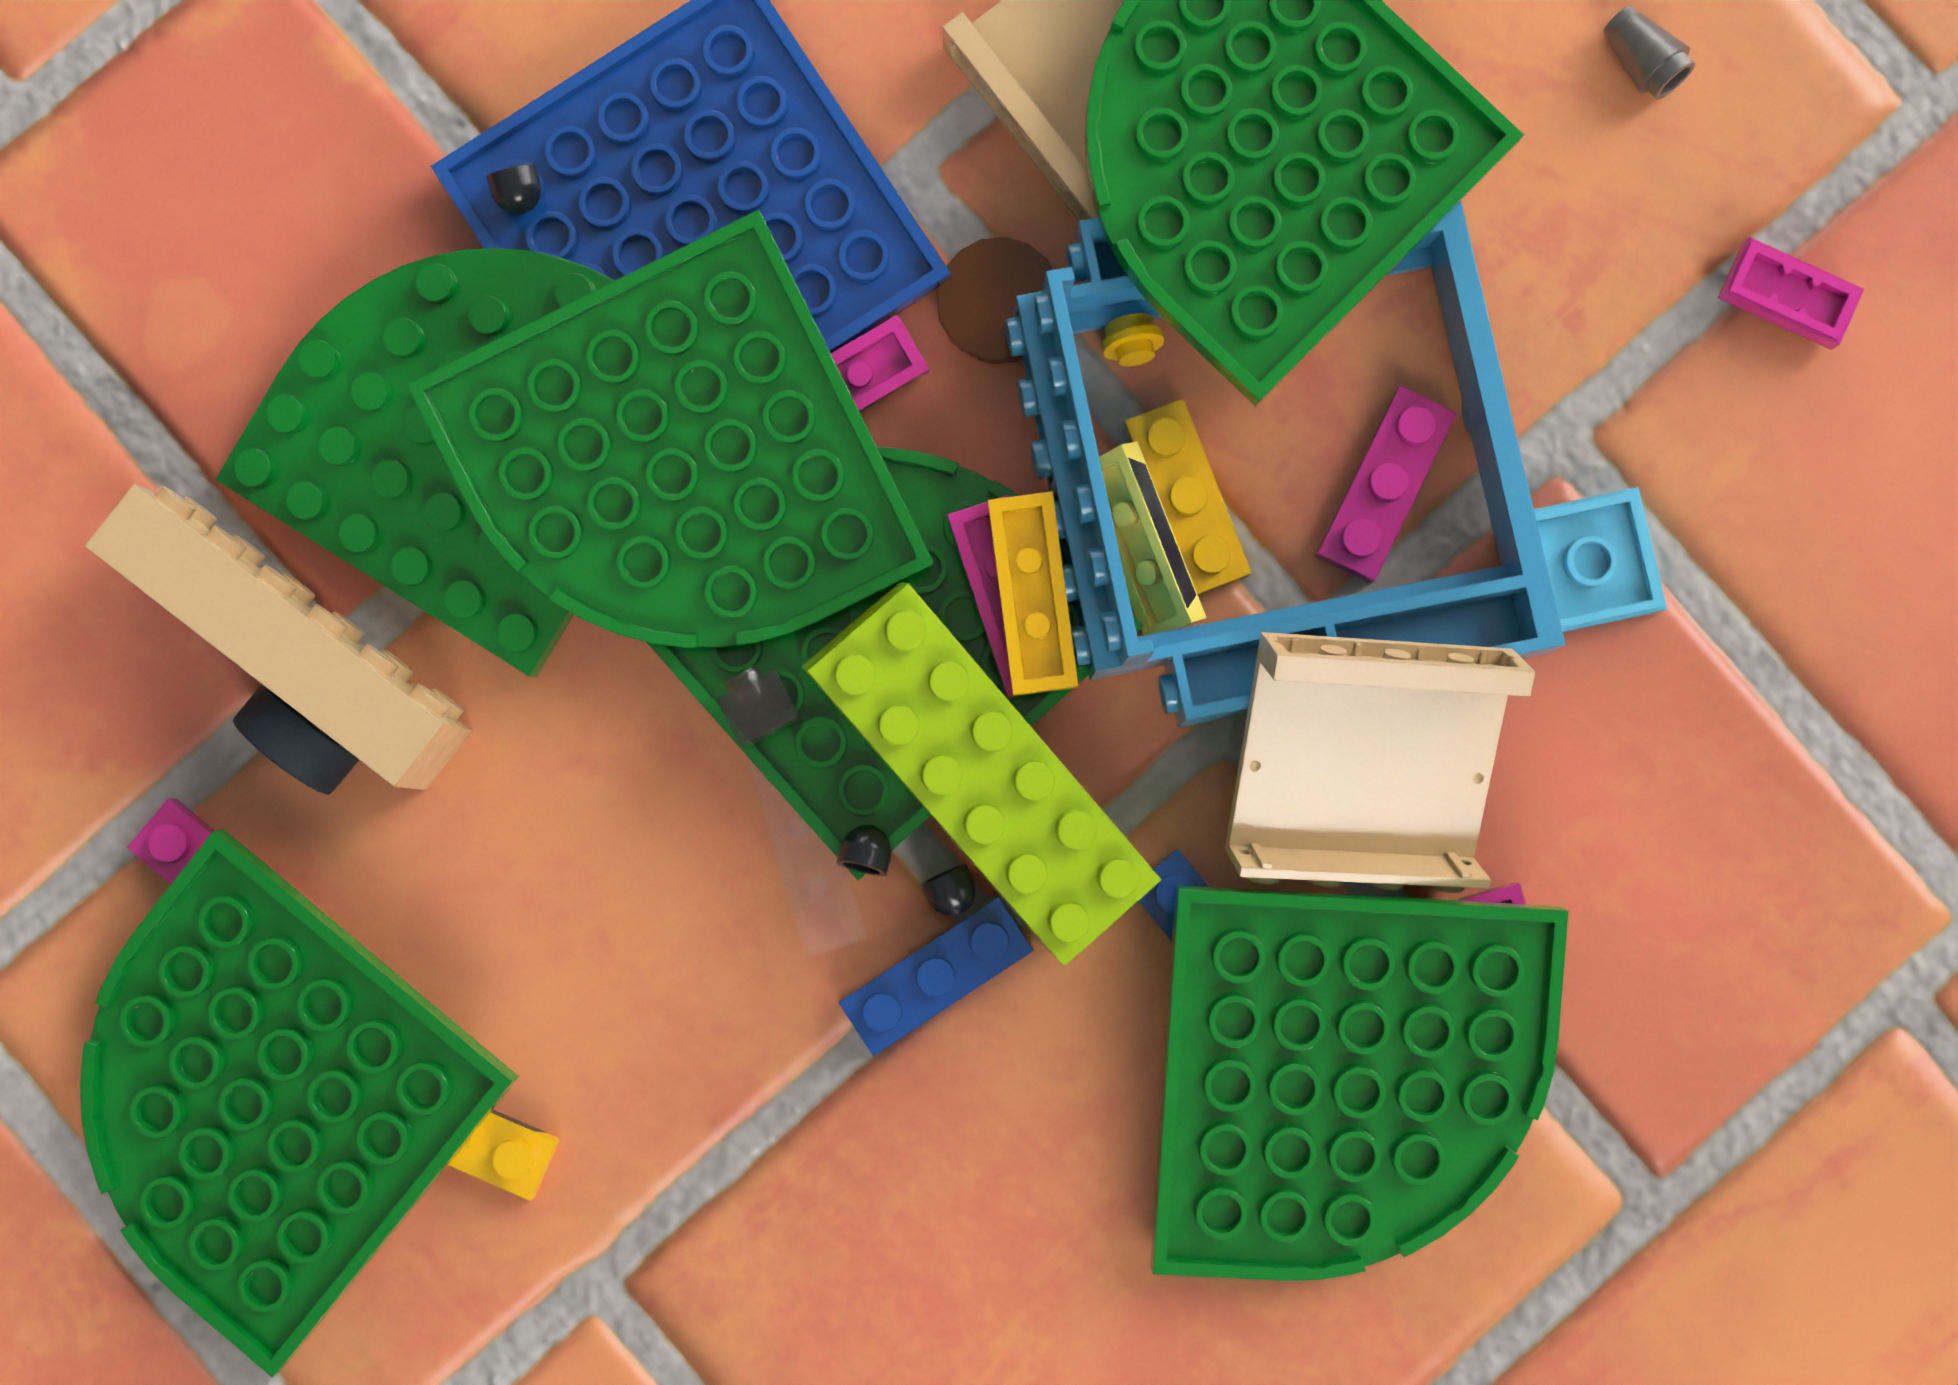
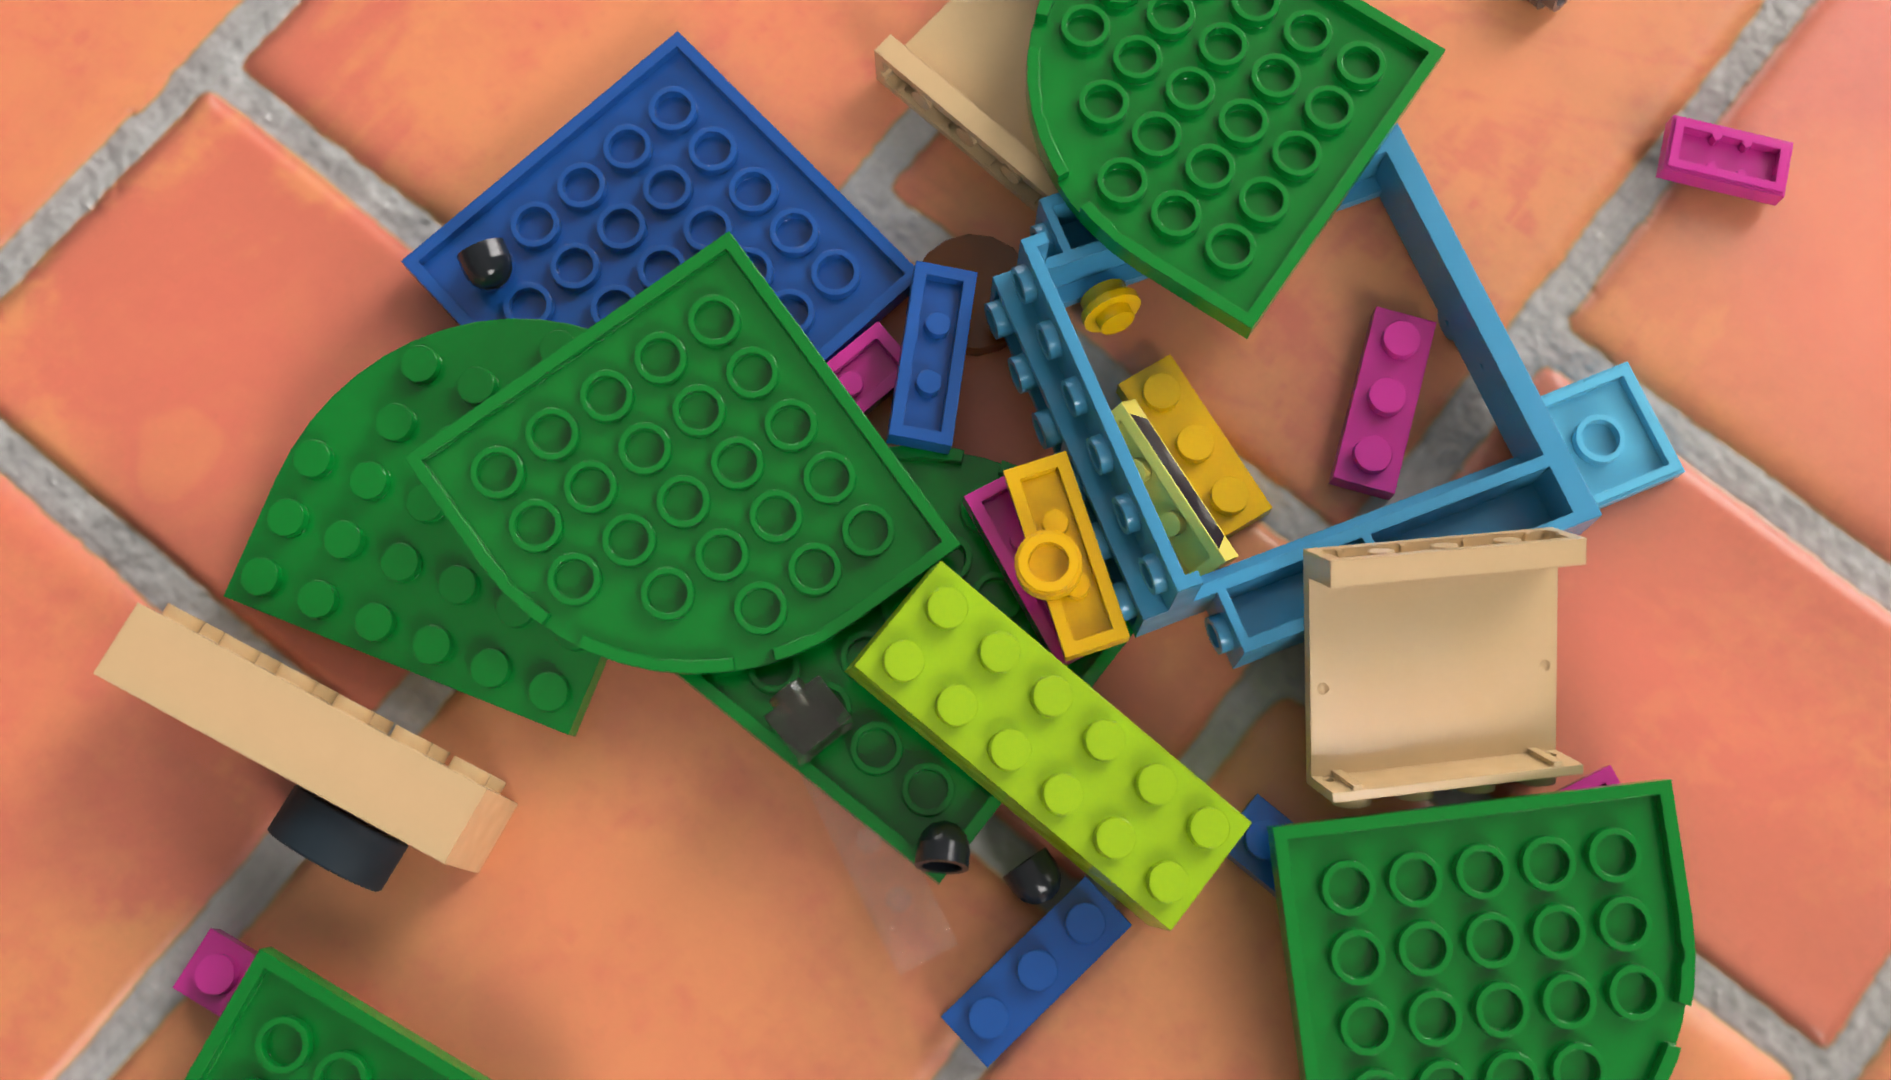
camera: 10 degrees left, 10 degrees down
none -> blue plate [886,260,978,454]
none -> yellow tile [1015,530,1083,600]

